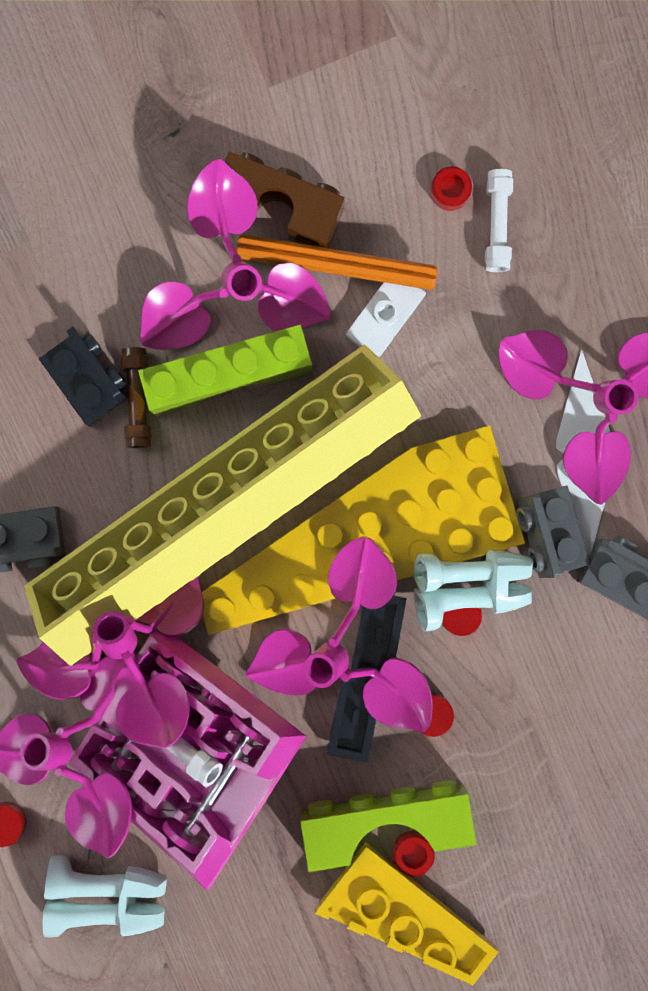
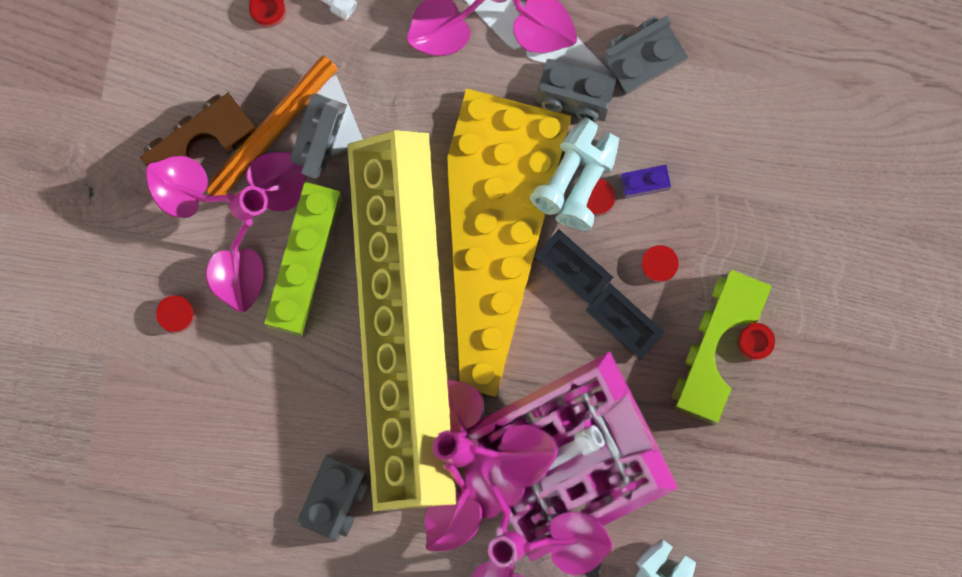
camera: 60 degrees left, 5 degrees down
black bracket [39,326,128,426] -> none
reddish brown bar [121,347,152,448] -> none
dark pink plant [246,536,433,733] -> none
yellow wing [315,842,499,986] -> none
none -> red tile [156,295,194,333]
none -> dark grey bracket [290,93,347,178]
none -> dark purple piece [620,164,671,199]

